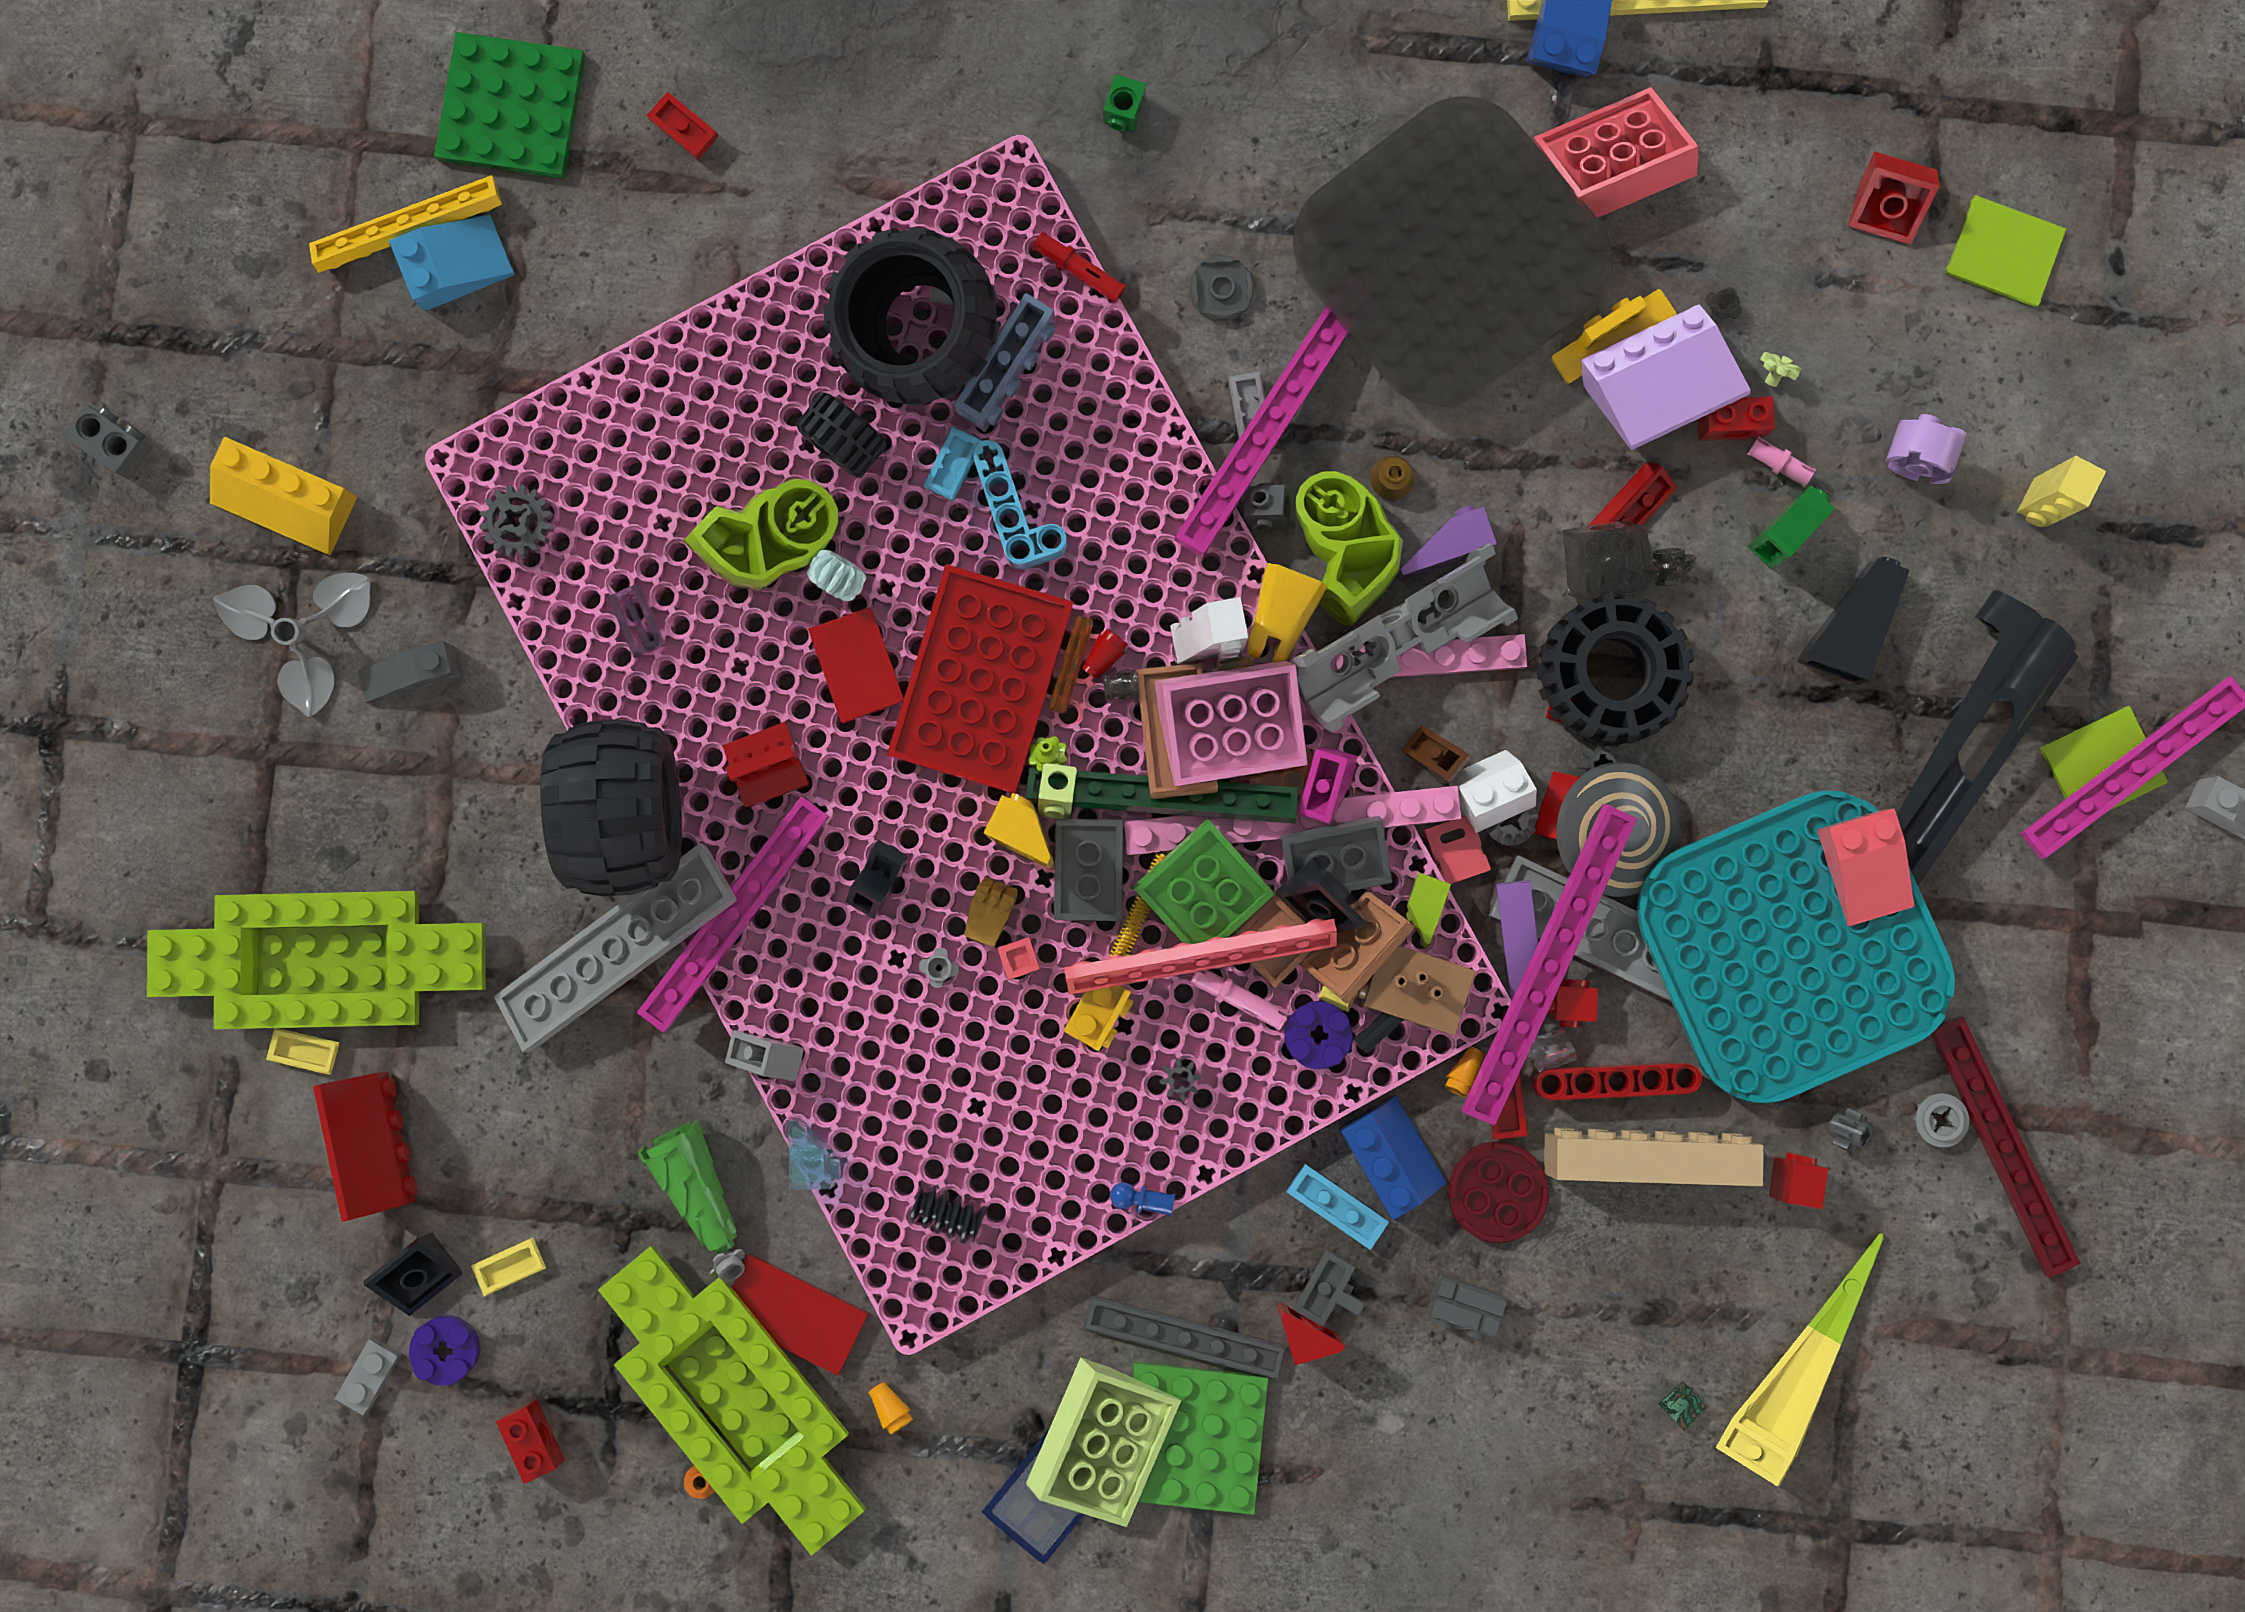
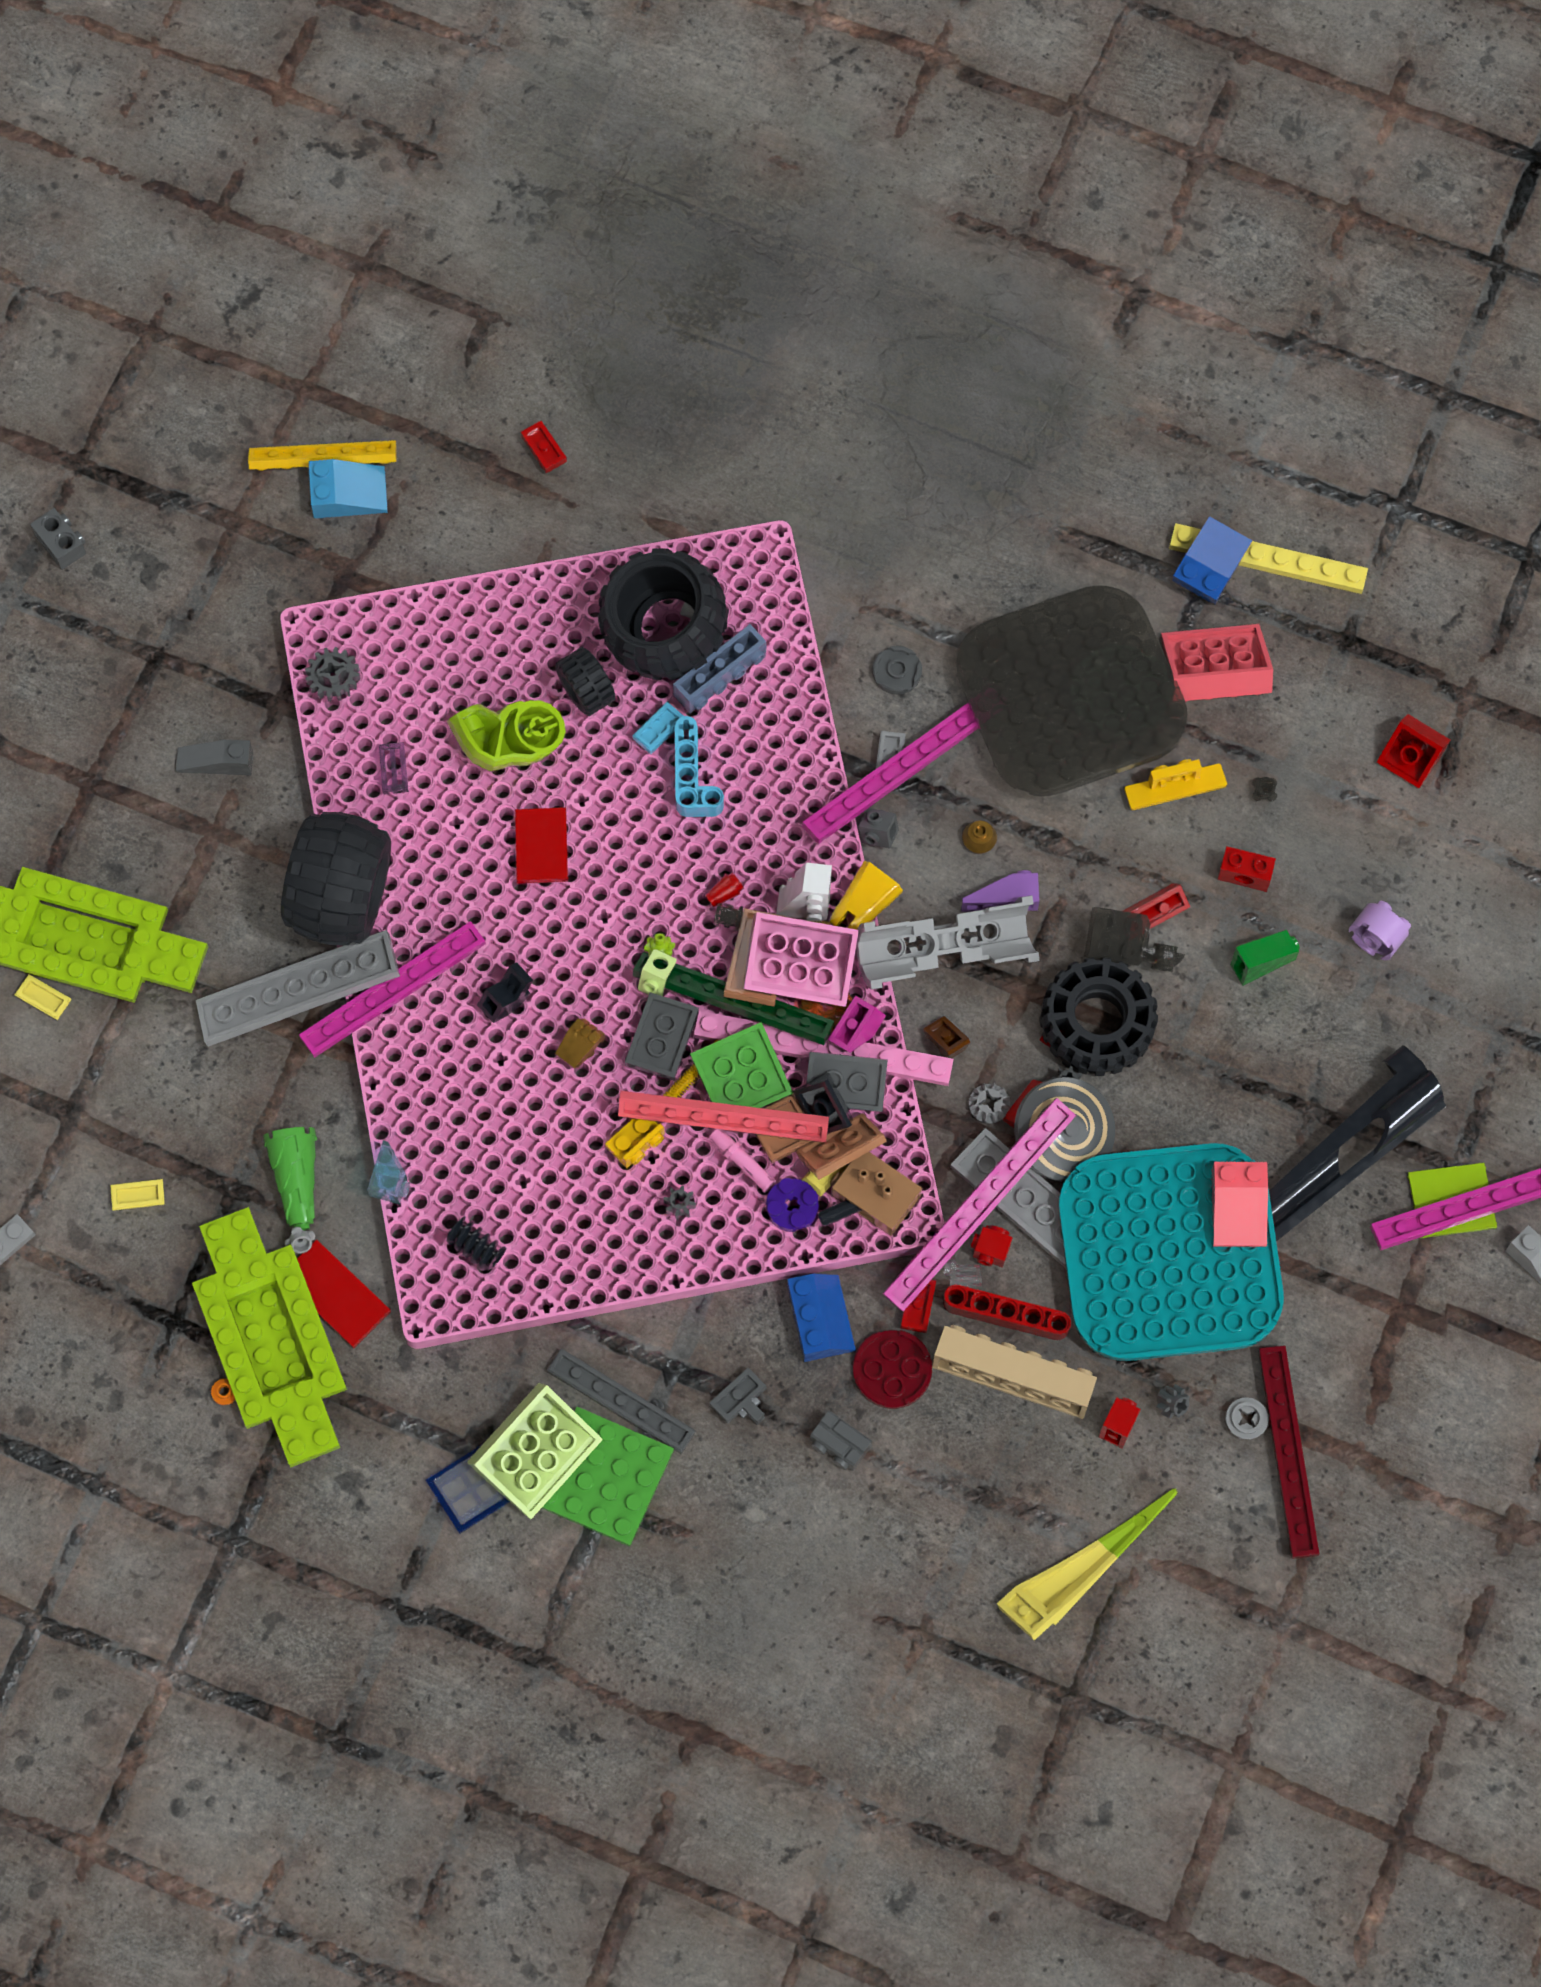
camera: 15 degrees right, 15 degrees down
yellow slope [210,437,357,555] -> none
light grey plant [213,573,371,717] -> none
red slope [313,1071,418,1222] -> none
black slope [363,1232,462,1316] -> none
dark purple plate [409,1315,480,1386] -> none
green plate [434,32,586,179] -> none
red brick [496,1399,565,1484] -> none
red bracket [722,722,810,809] -> none
light grey slope [725,1030,804,1081] -> none
light aqua gear [807,550,867,601] -> none
light orange cone [868,1381,913,1435] -> none
red plate [887,564,1074,794] -> none
light grey plate [919,948,959,988] -> none
yellow slope [984,793,1055,870] -> none
coral plate [997,937,1040,980] -> none
red pin [1032,231,1126,303] -> none
clear orange axle [1049,616,1093,713] -> none
green brick [1103,74,1146,132] -> none
blue pin [1110,1182,1175,1216] -> none
red slope [1277,1302,1346,1365] -> none
medium azure plate [1286,1163,1389,1250] -> none
lime piece [1295,471,1403,626] -> none
bright pink plate [1331,634,1527,678] -> none
lime slope [1406,872,1451,948] -> none
coral piece [1423,816,1491,884] -> none
light orange cone [1445,1046,1486,1099] -> none
white slope [1449,750,1537,833] -> none
medium lavender tile [1496,880,1538,1001] -> none
lavender slope [1581,304,1751,450] -> none
clear green tile [1658,1381,1708,1431] -> none
bright pink pin [1747,436,1816,488] -> none
yellowish green plant [1760,352,1801,387] -> none
black slope [1797,557,1910,685] -> none
lime piece [1945,195,2066,308] -> none
light yellow brick [2017,456,2106,527] -> none

